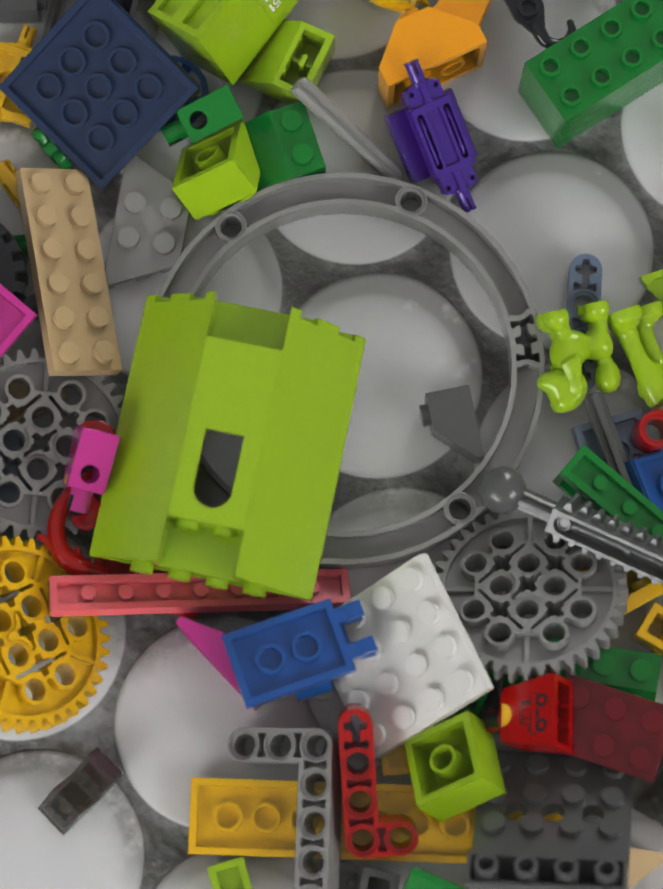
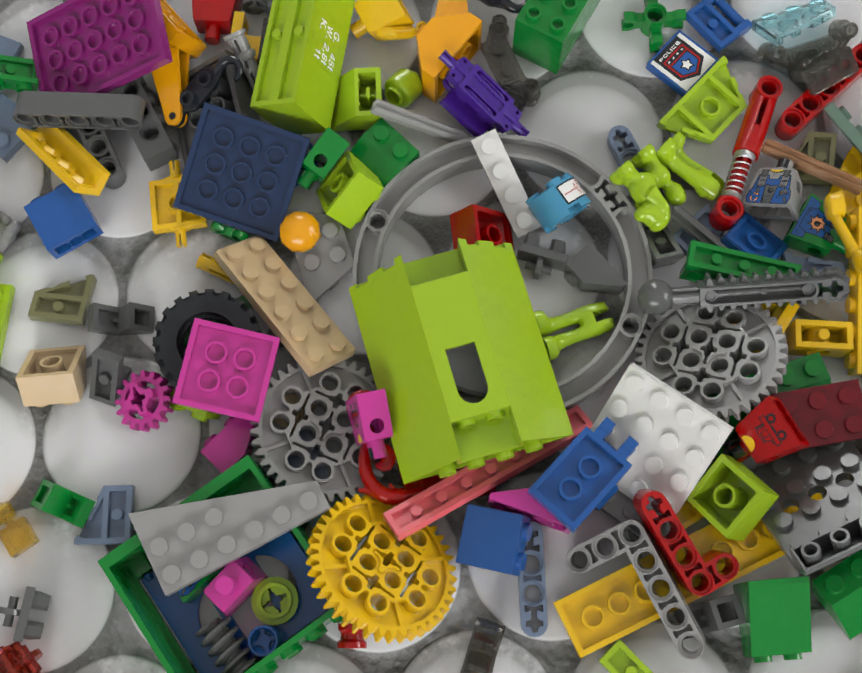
camera: 25 degrees left, 5 degrees down
none -> light orange hair [279,211,321,253]
none -> lime head [384,68,423,108]
none -> red slope [449,204,515,253]
none -> blue brick [456,504,533,576]
none -> white plate [471,129,541,238]
none -> clear smoke plate [481,14,541,107]
none -> dark grey hips [516,232,568,280]
none -> sand blue beam [518,521,548,637]
none -> dark azure brick [526,173,591,234]
none -> lime piece [534,302,615,361]
none -> dark grey slope [643,226,684,269]

